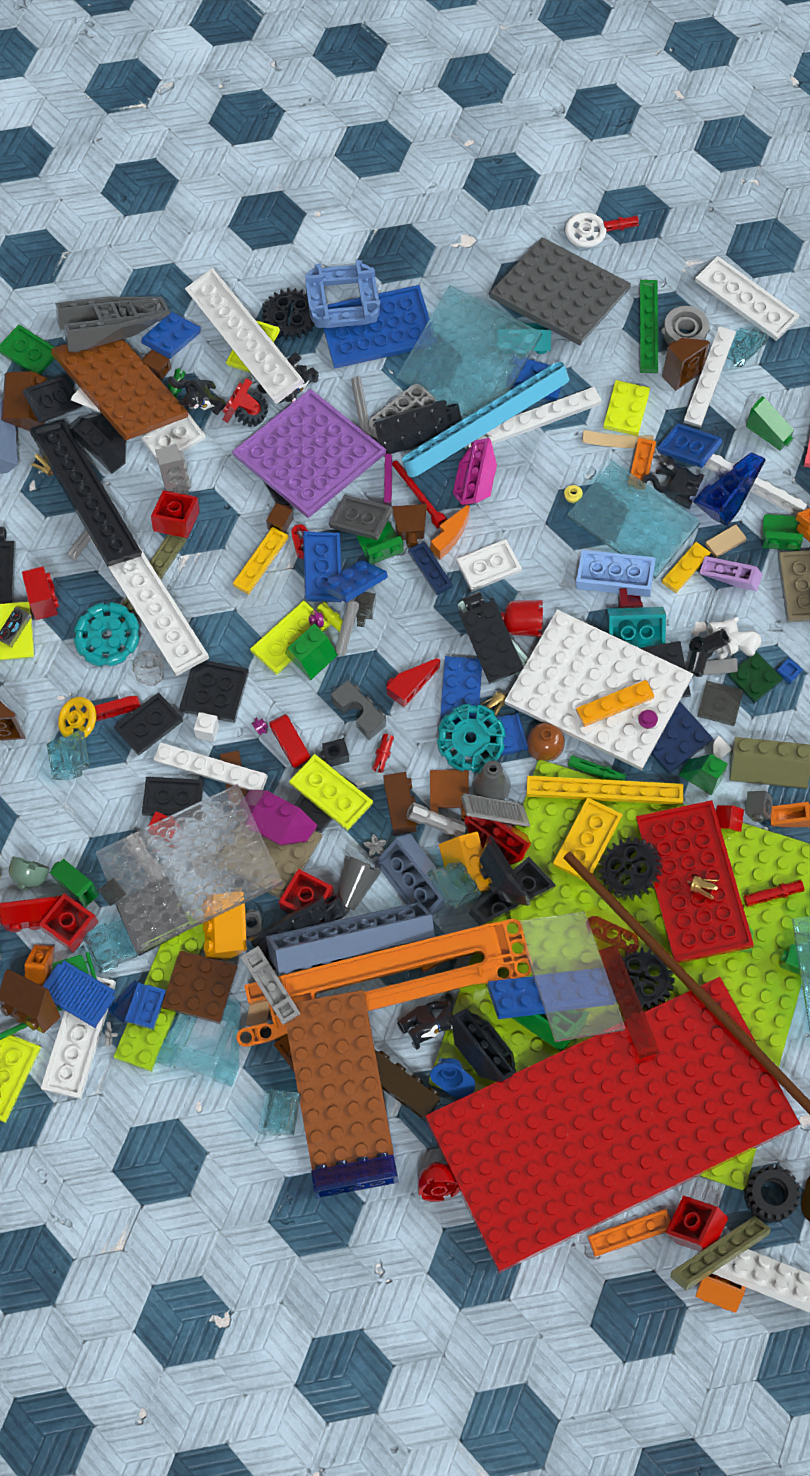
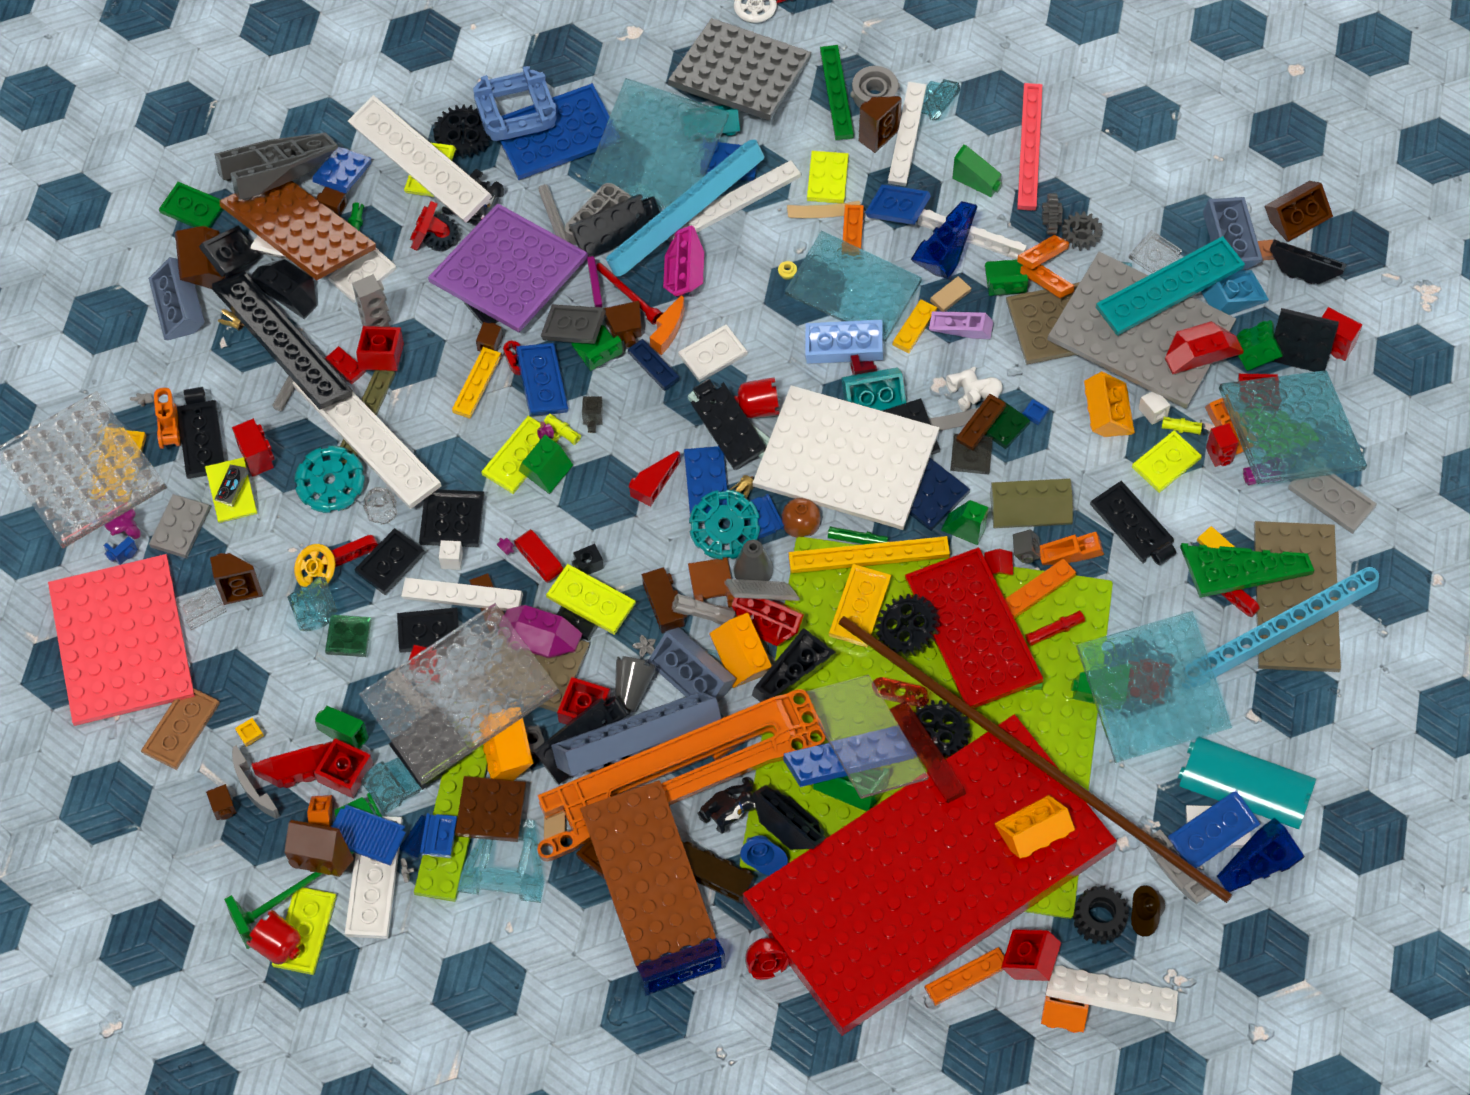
camera: 10 degrees left, 5 degrees down
sand green cylinder [9,856,50,891] -> none
clear smoke tile [98,878,126,906] -> none
black animal [168,376,226,415] -> none
light grey slope [241,946,301,1025] -> none
clear light blue brick [258,1089,301,1136] -> none
blue plate [321,560,388,603] -> none
dark grey arch [331,680,386,740] -> none
light grey axle [335,600,359,656] -> none
red pin [372,734,394,773] -> none
clear light blue brick [427,862,481,909] -> none
black wedge [479,835,531,906] -> none
light orange plate [576,680,655,727] -> none
magenta plate [638,710,658,729] -> none
black animal [641,457,705,509] -> none
olive plate [670,1216,771,1291] -> none
black piece [687,629,730,677] -> none
pearl gold piece [687,876,719,900] -> none
white plate [695,256,800,341] -> none
white tile [712,736,732,760] -> none
none -> red plate [325,346,366,384]
none -> clear green plate [325,615,372,657]
none -> reddish brown plate [956,394,1006,451]
none -> light orange slope [995,795,1075,858]
none -> orange plate [1005,558,1076,619]

